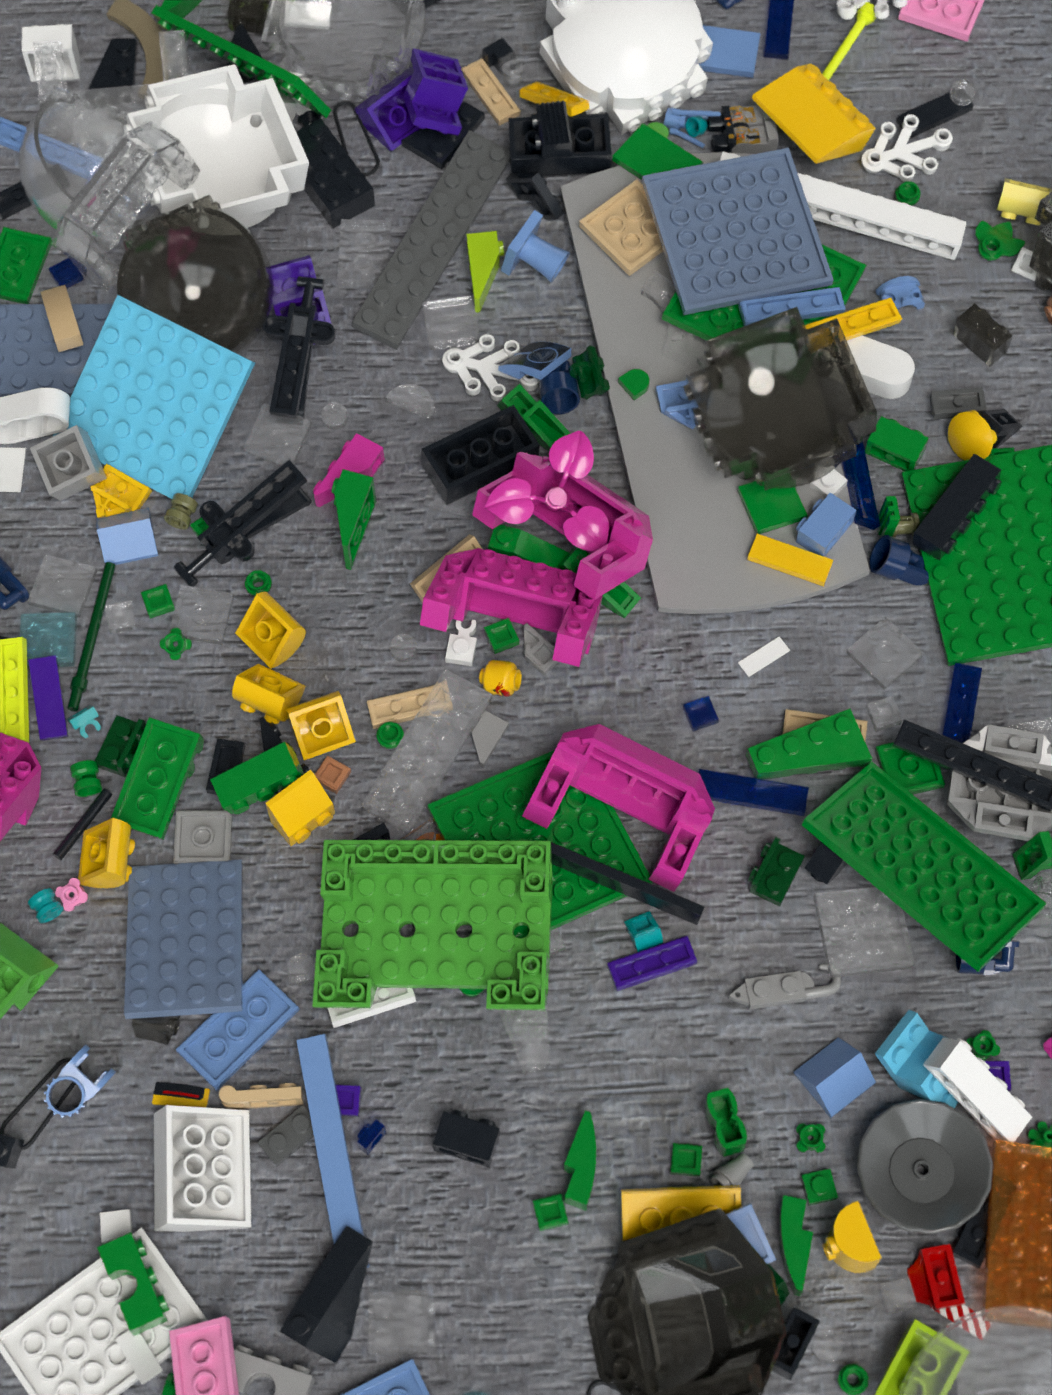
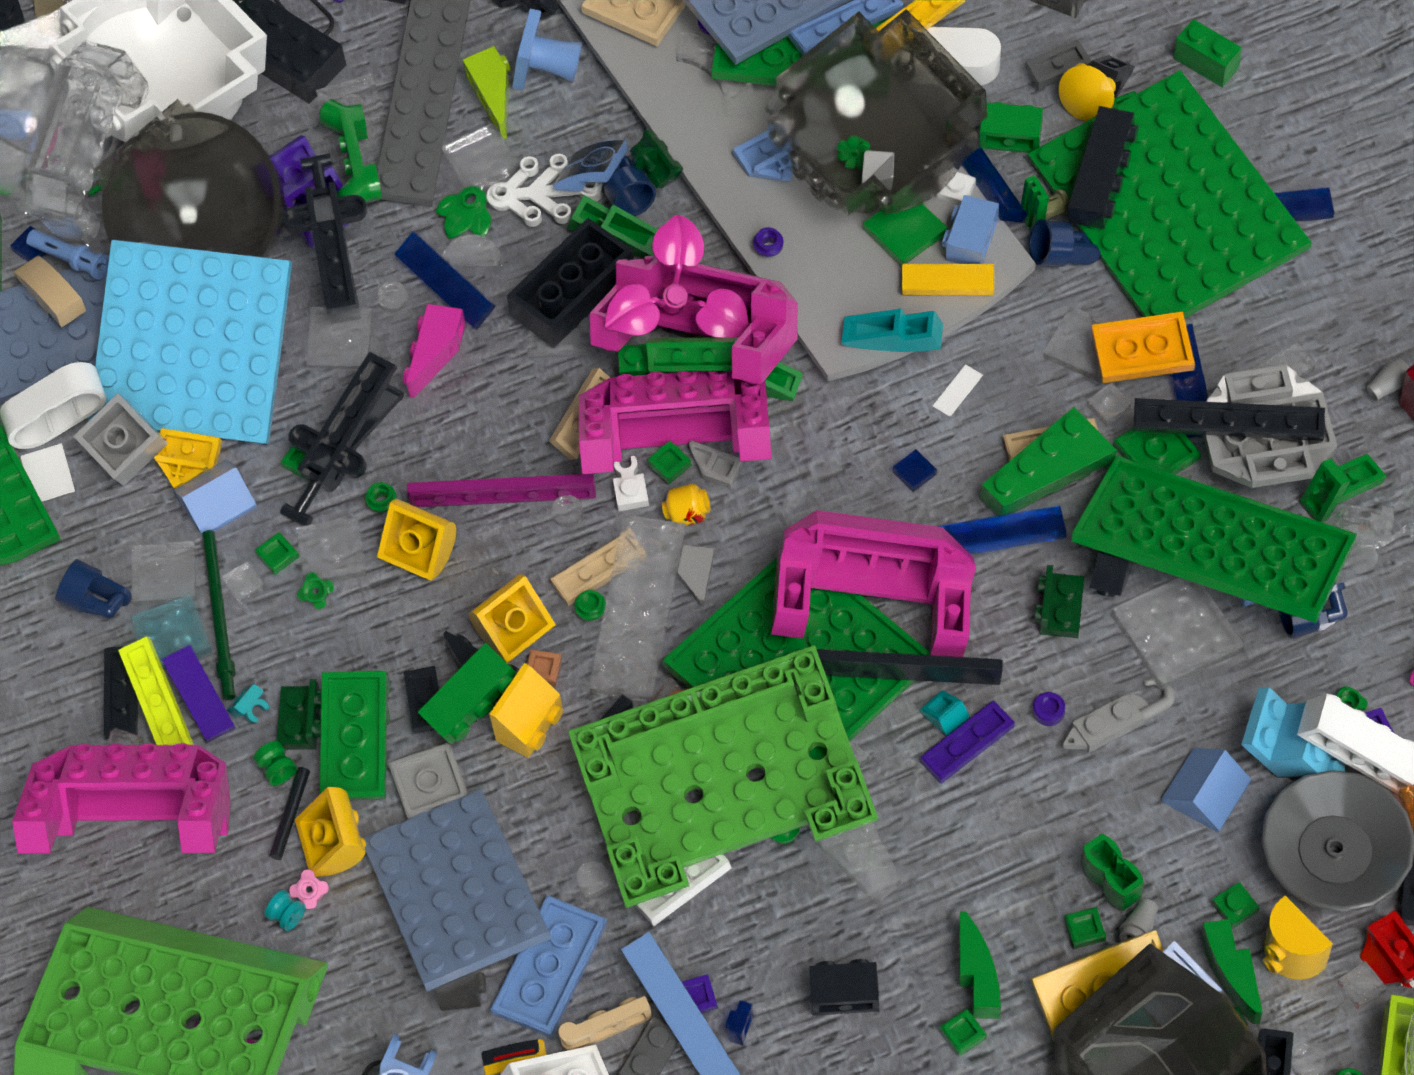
camera: 15 degrees left, 5 degrees down
olive wheel [163,493,198,530] -> none
yellow brick [232,664,306,724] -> none
green slope [332,469,376,570] -> none
green tile [618,369,650,401] -> none
green plate [796,1123,826,1153] -> none
none -> medium blue pin [27,229,109,280]
none -> green plate [319,99,382,202]
none -> clear blue tile [394,231,496,329]
none -> magenta tile [407,473,596,507]
none -> green plate [436,186,492,239]
none -> green plate [646,337,739,372]
none -> dark purple plate [753,227,784,257]
none -> green plant [836,135,872,171]
none -> teal slope [841,308,943,352]
none -> light grey slope [861,150,894,190]
none -> dark purple tile [1033,692,1065,726]
none -> light orange plate [1091,312,1195,383]

